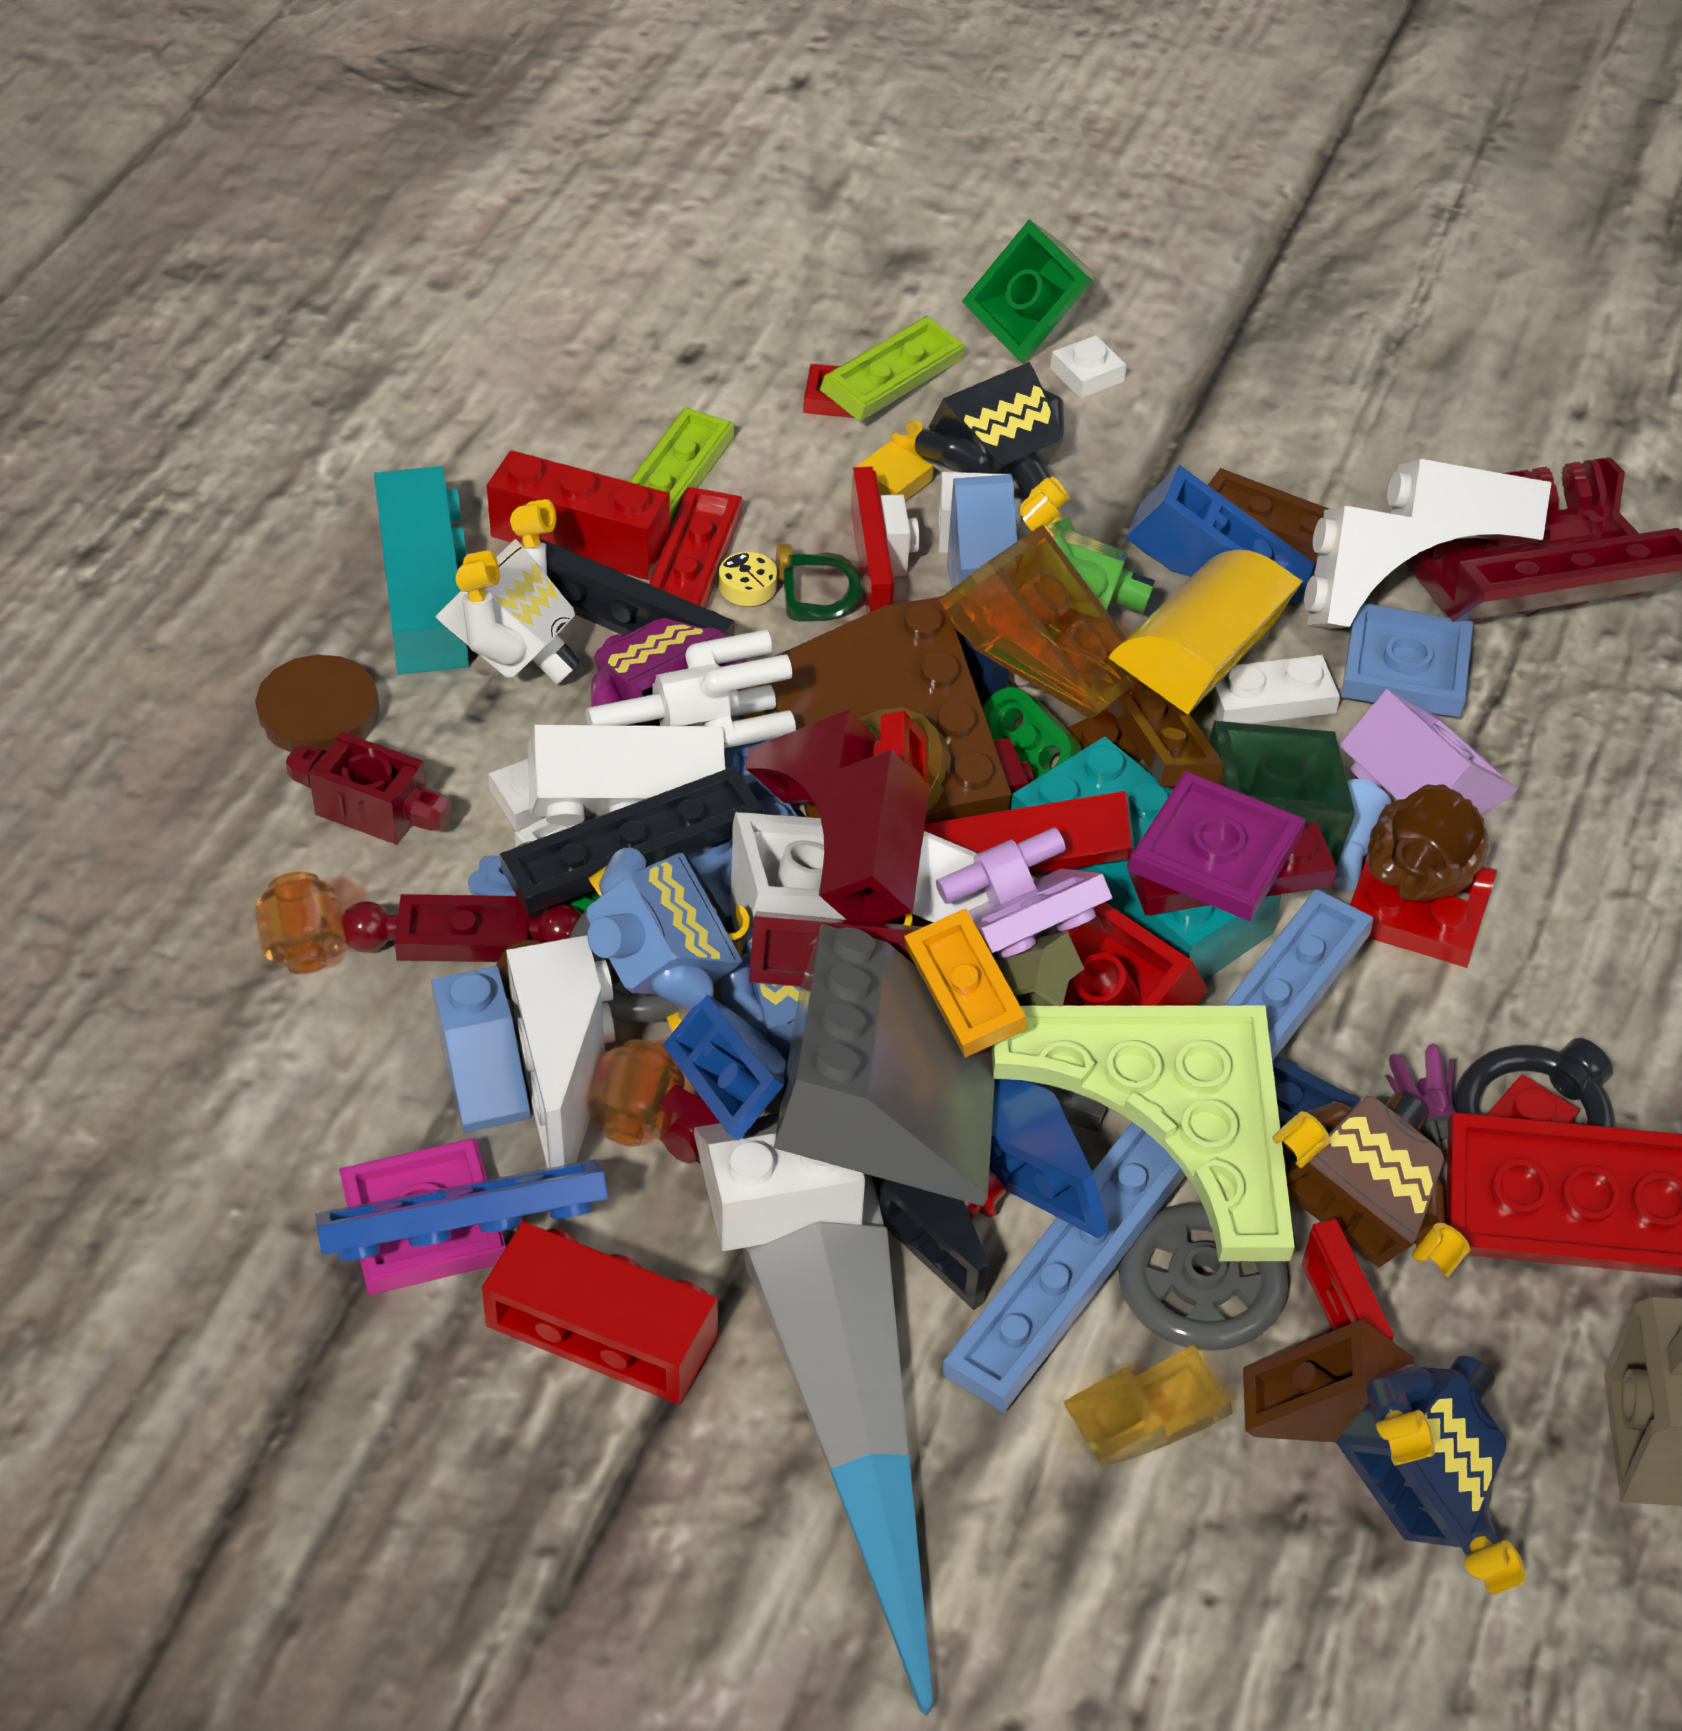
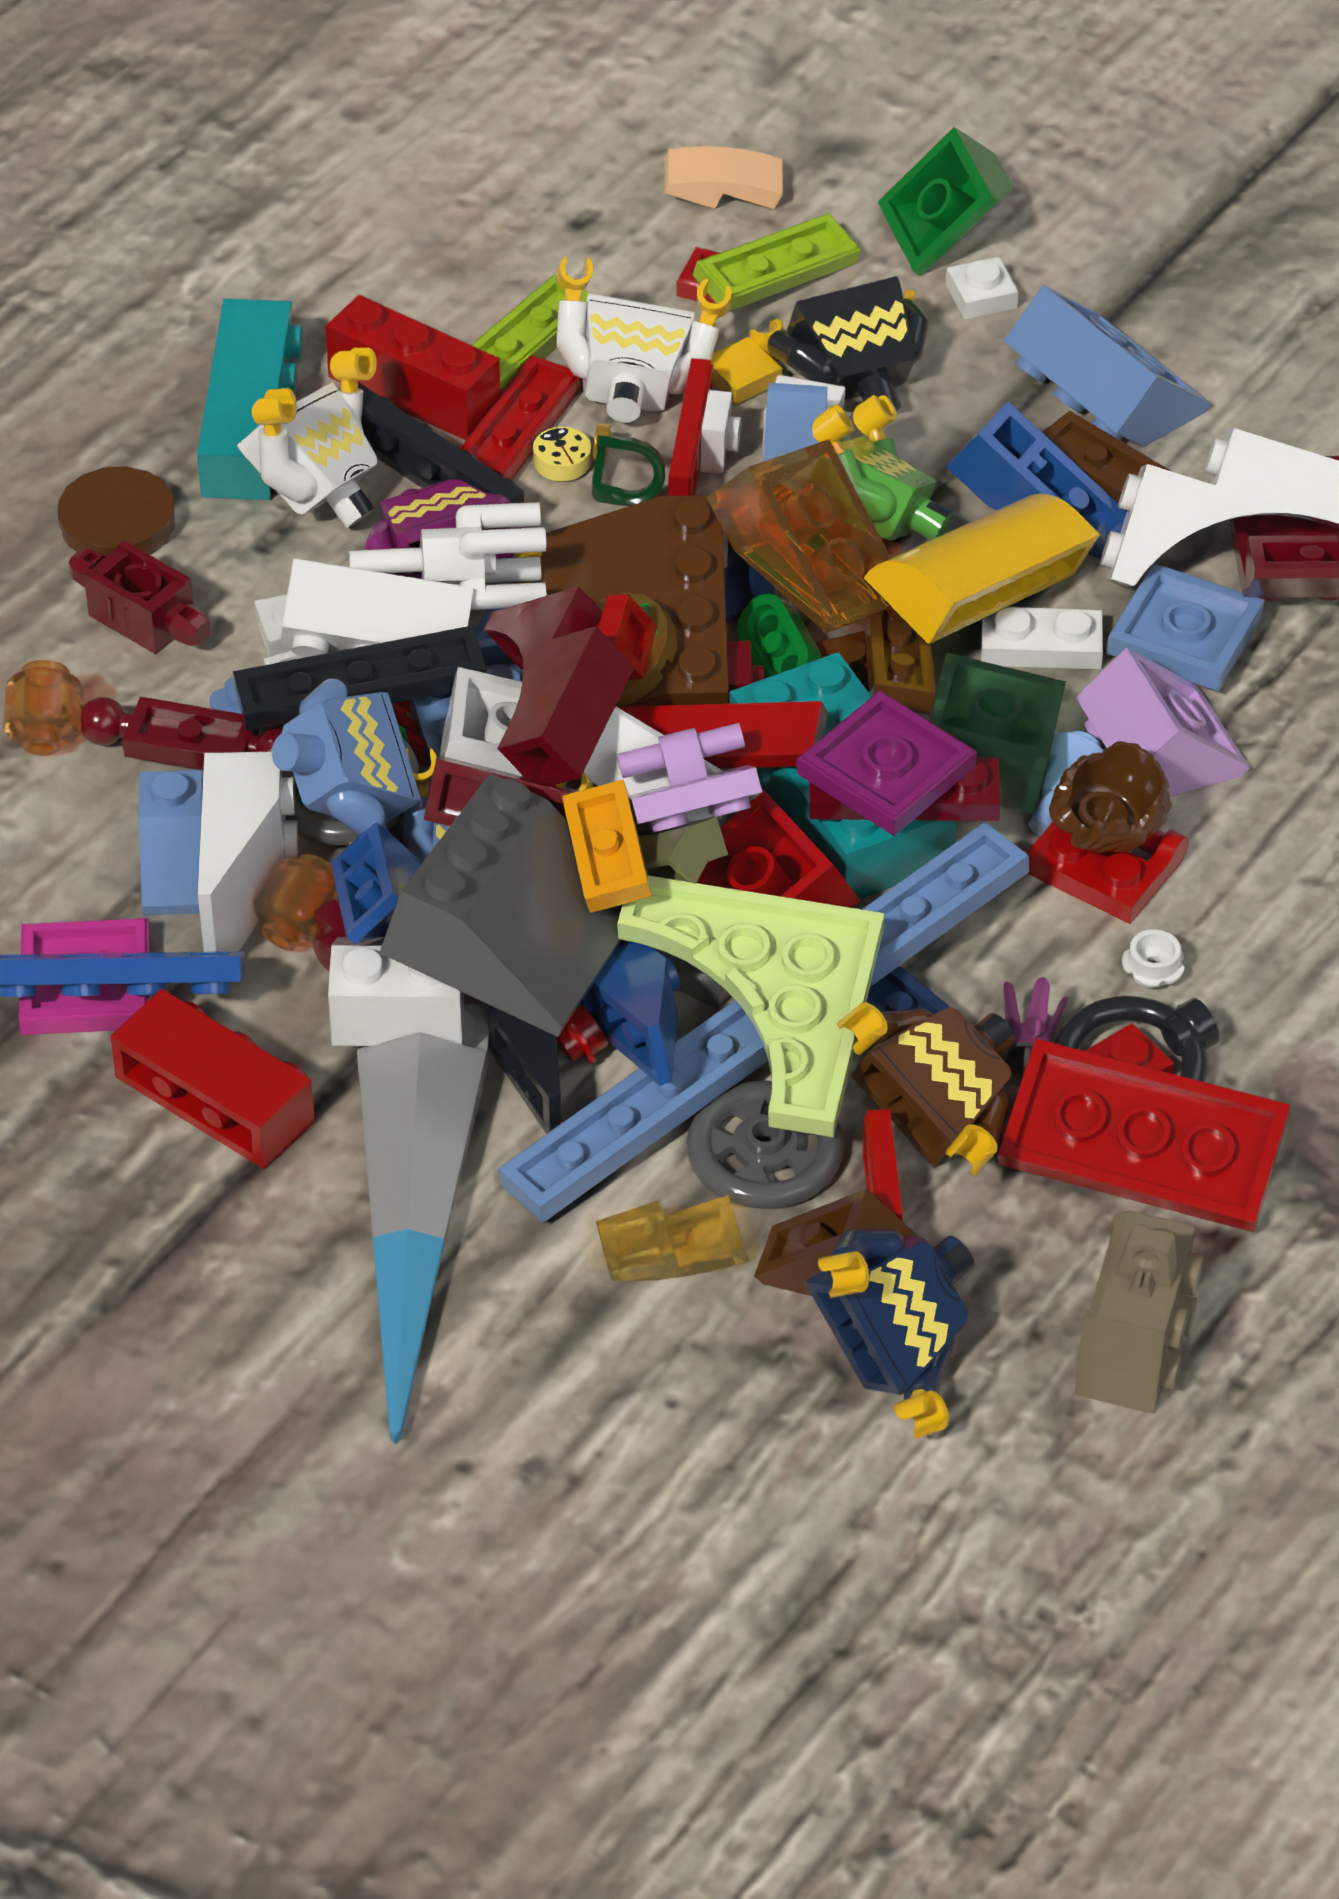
camera: 15 degrees right, 0 degrees up
none -> white torso [556,256,732,422]
none -> light nougat slope [664,146,783,210]
none -> medium blue slope [1004,285,1212,447]
none -> white plate [1122,929,1185,988]

